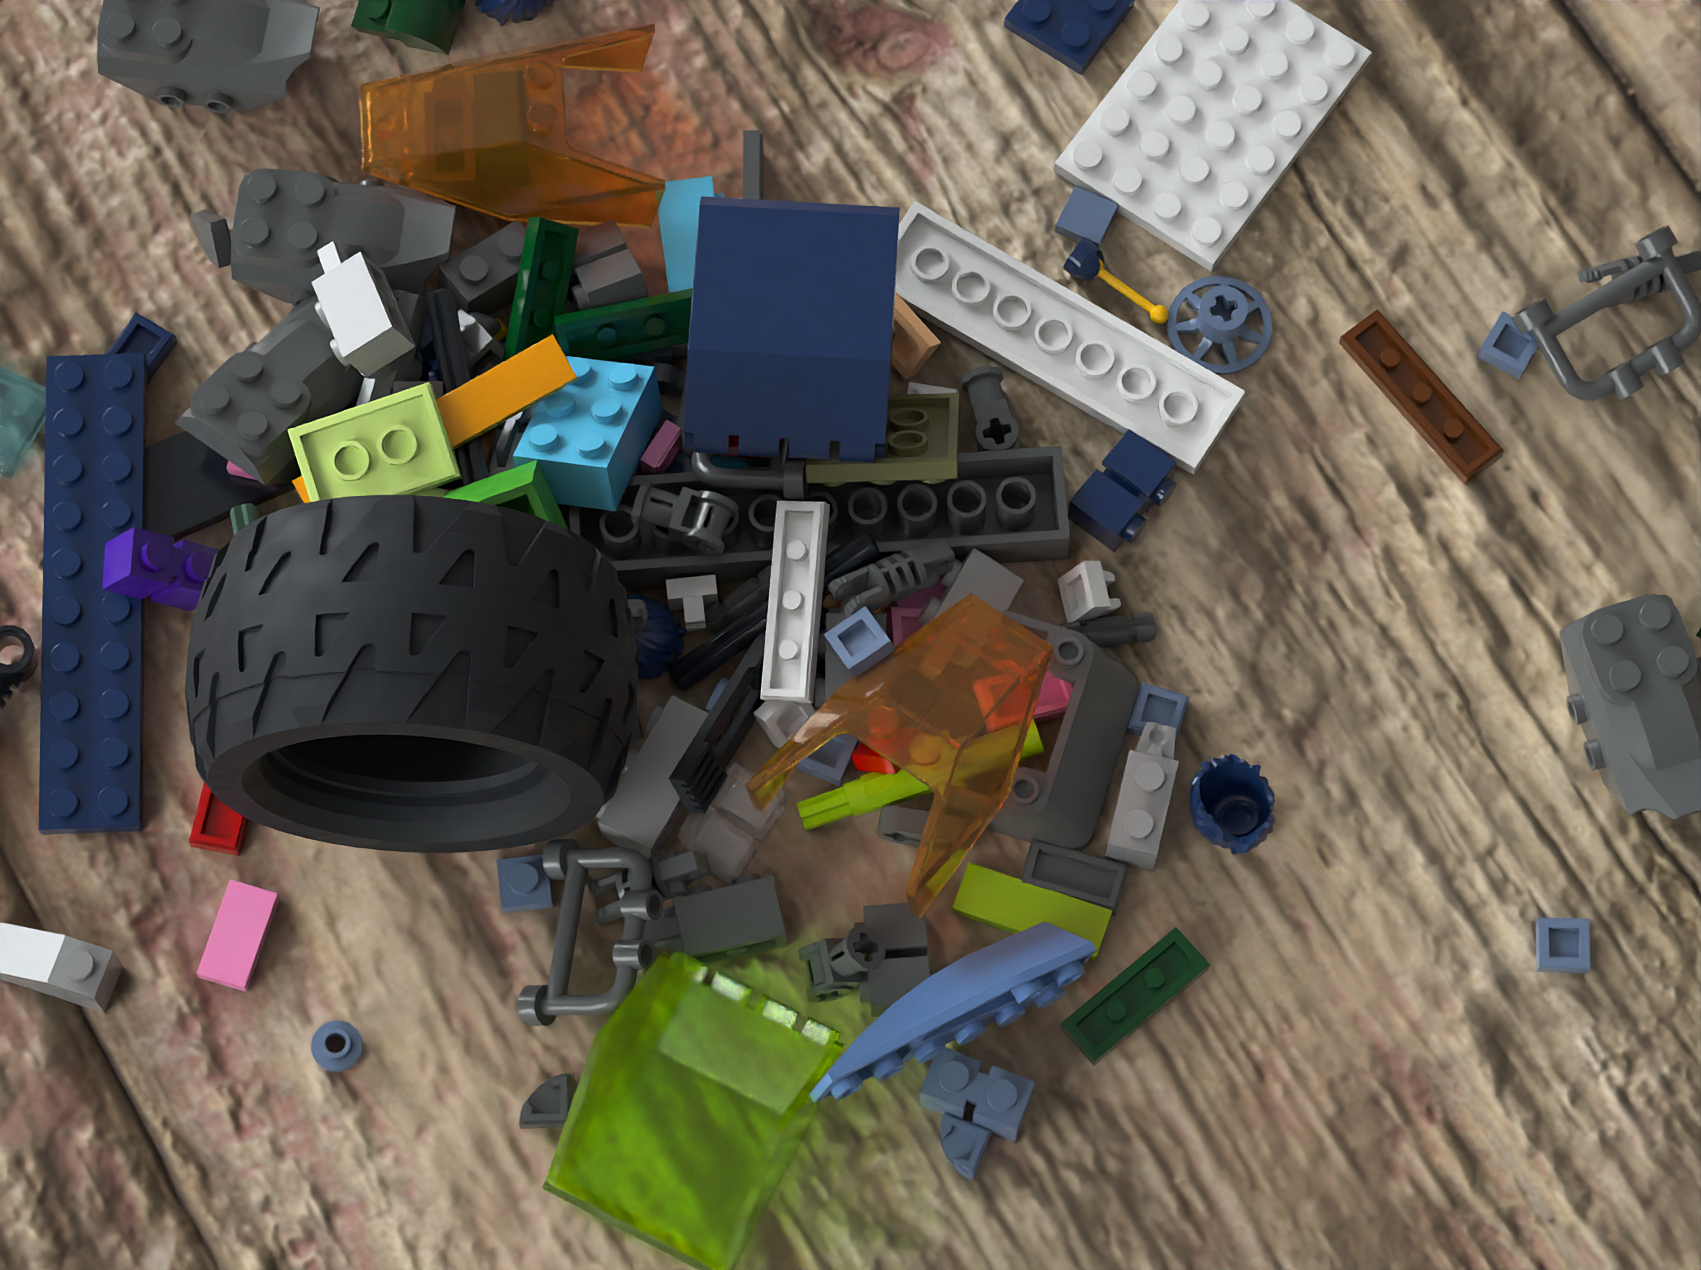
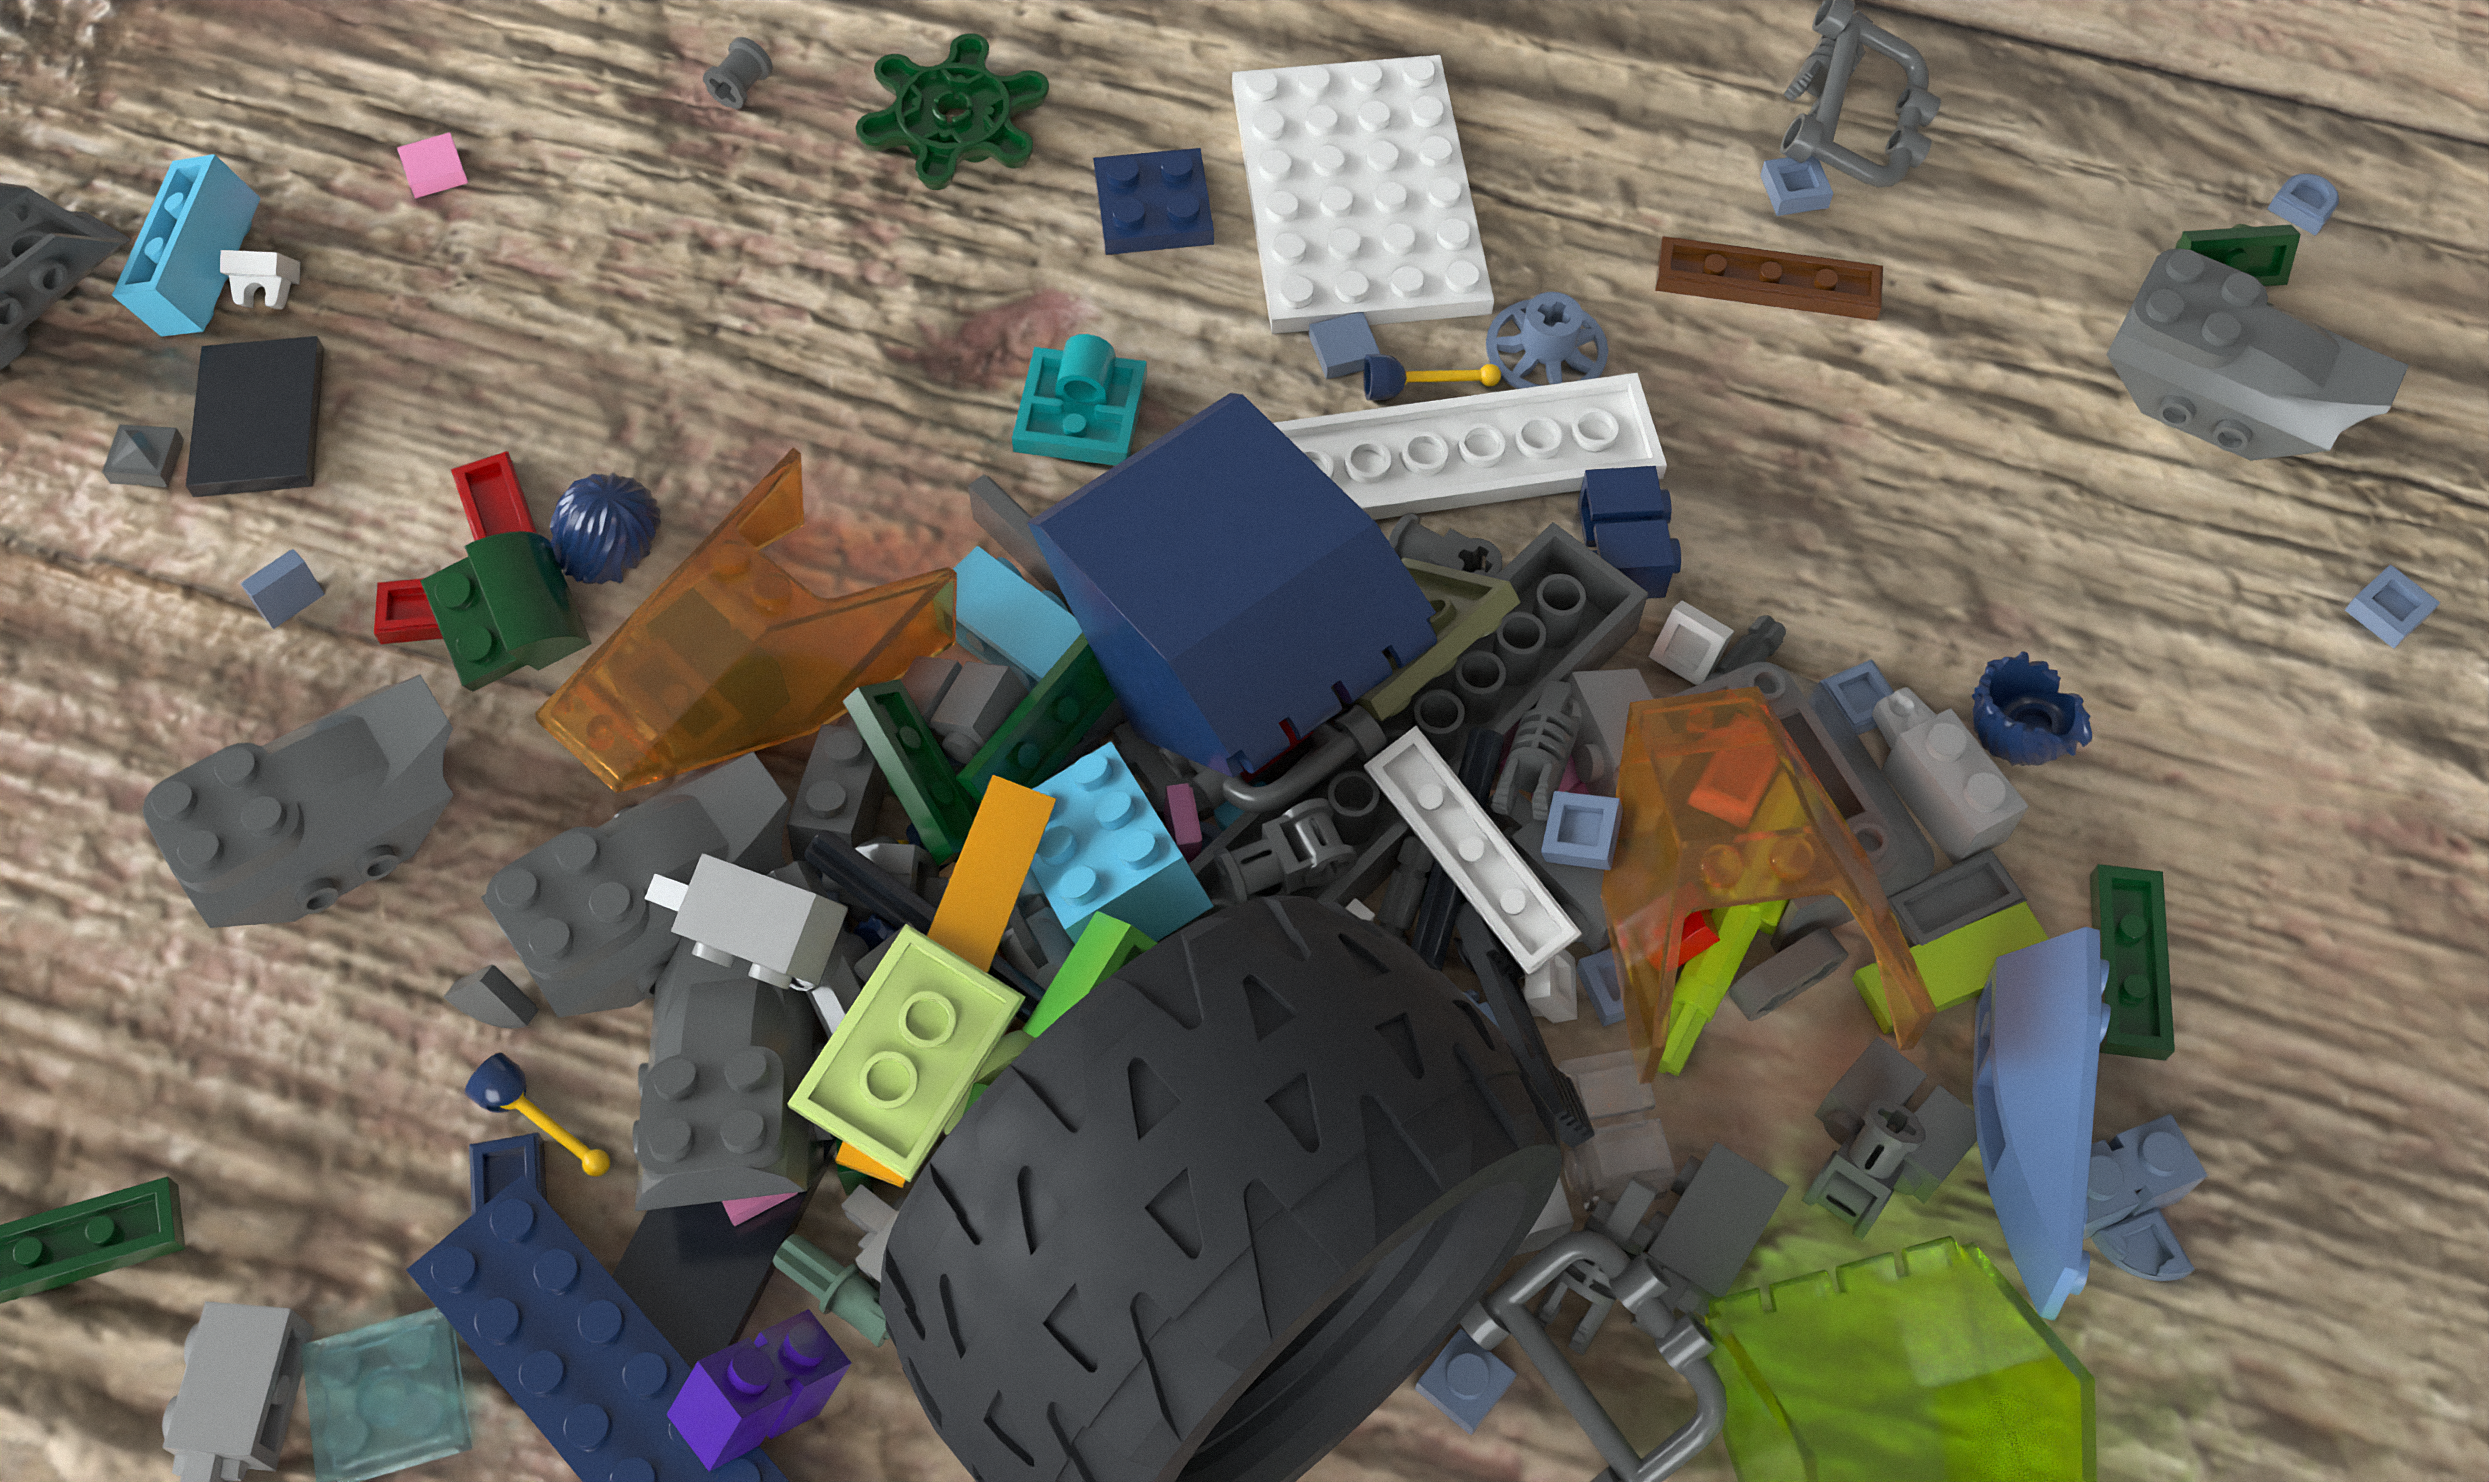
camera: 45 degrees left, 10 degrees down
none -> hinge [465,1052,610,1177]
none -> teal plate [1012,334,1147,466]

